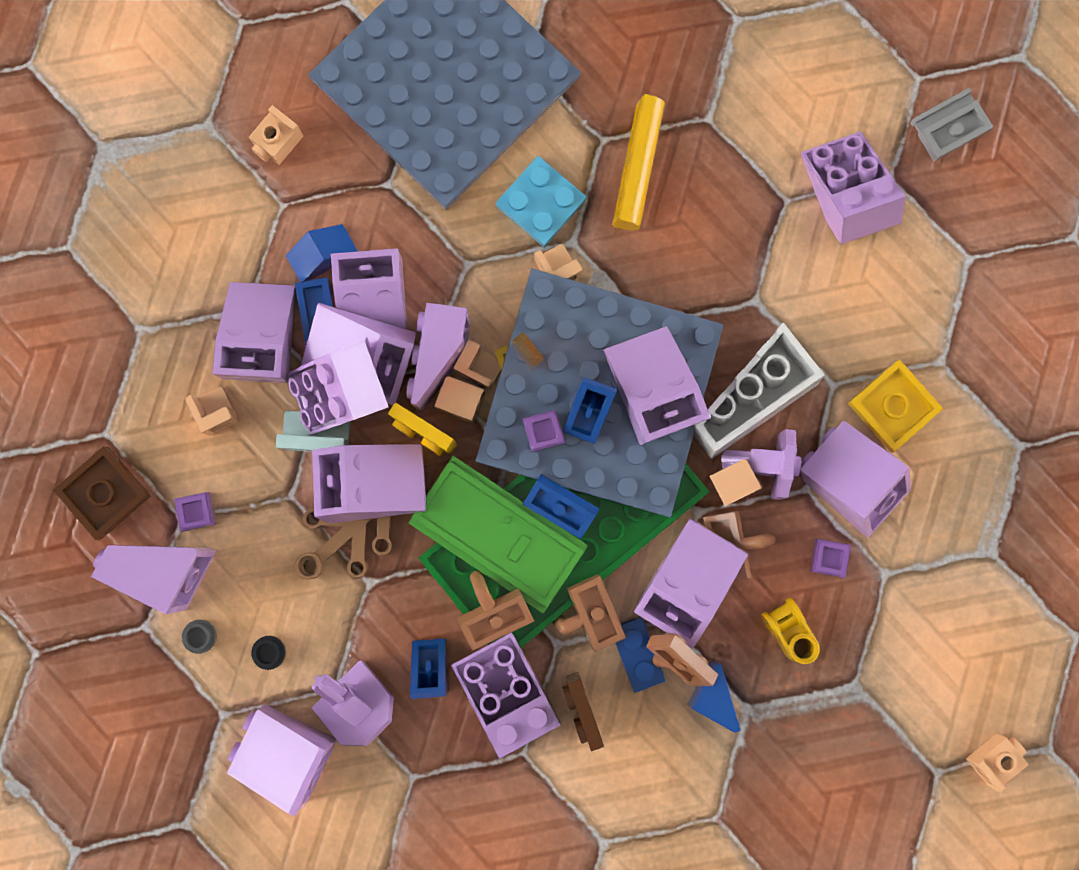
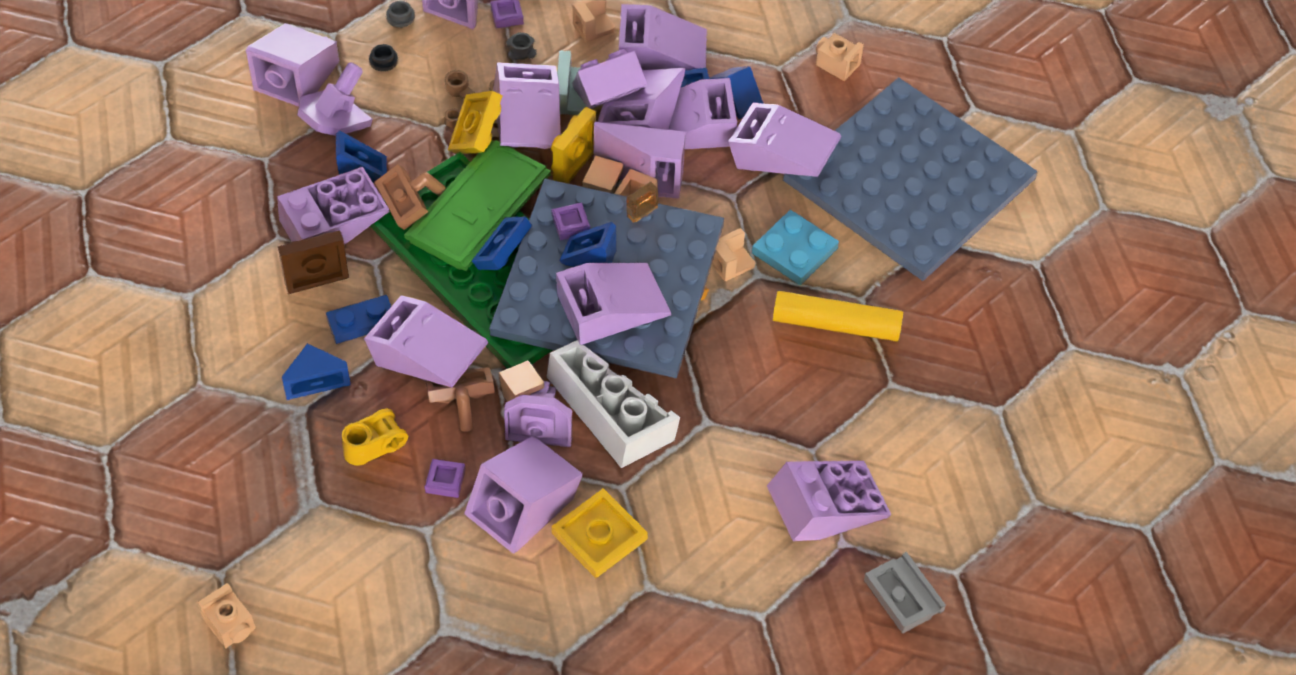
camera: 90 degrees right, 30 degrees down
nougat plate [553,574,626,652] -> none
nougat plate [646,632,718,686] -> none
none -> yellow plate [448,91,503,154]
none -> dark grey plate [506,33,537,60]
none -> lavender slope [728,103,841,177]

